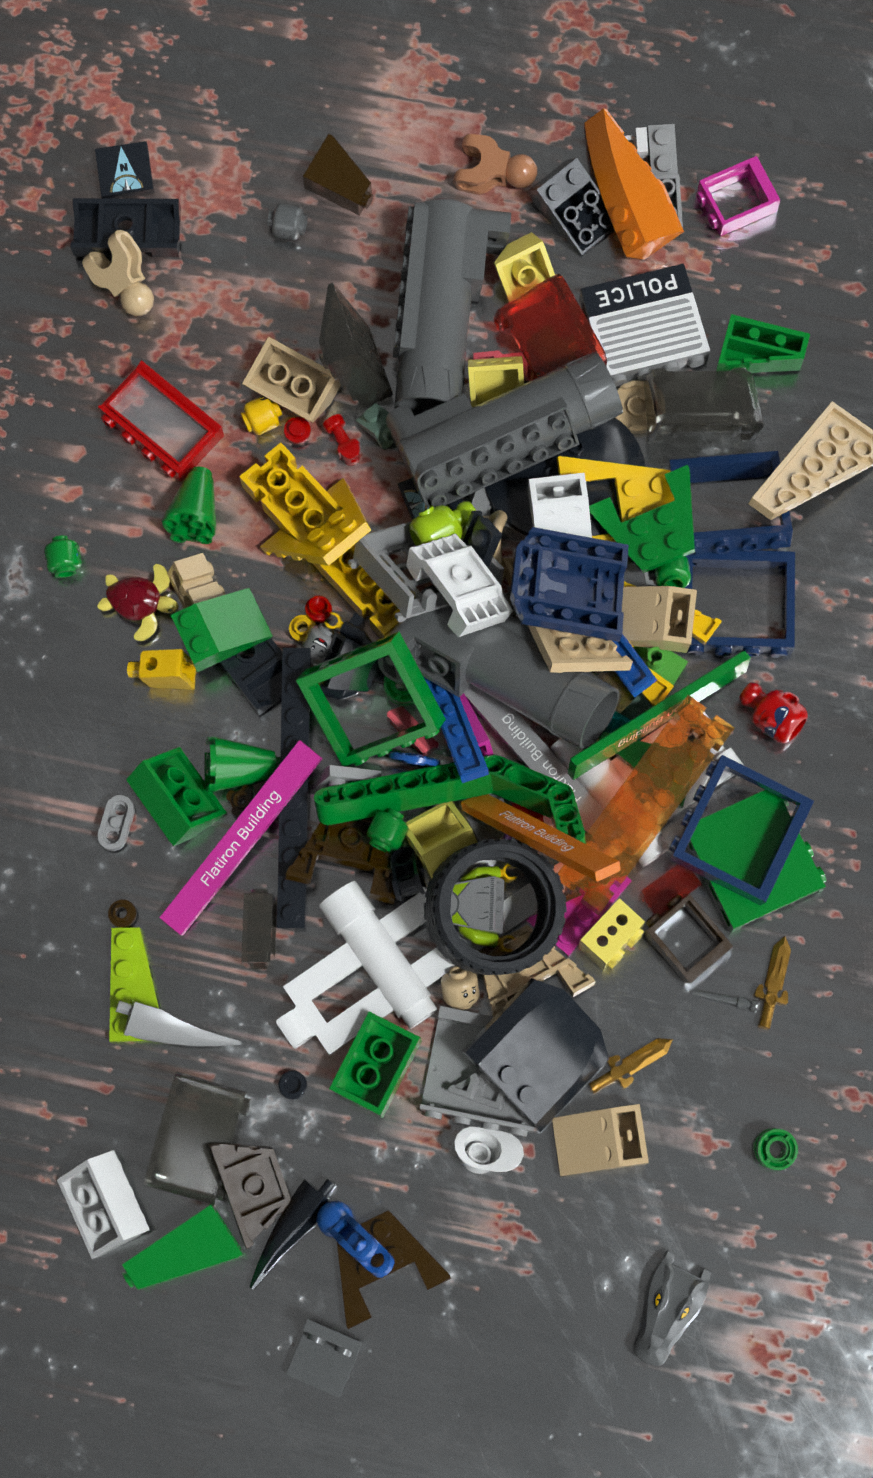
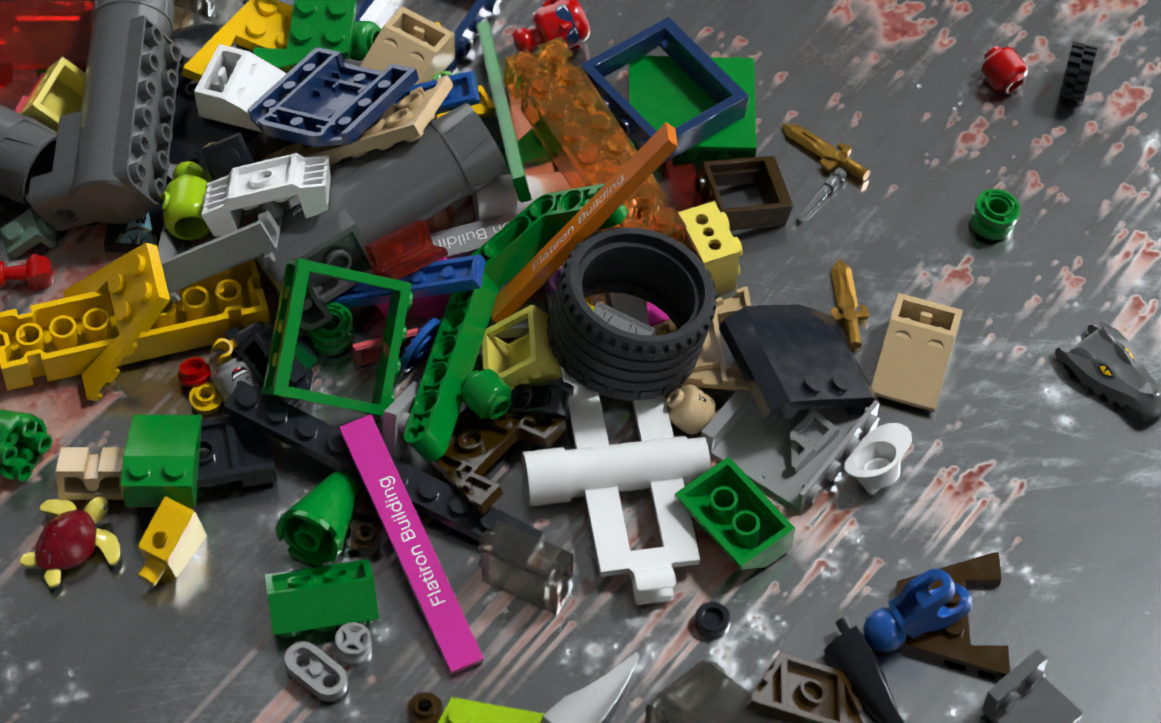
camera: 70 degrees left, 20 degrees down
none -> light grey wheel [335,622,372,667]
none -> clear red panel [365,220,448,280]

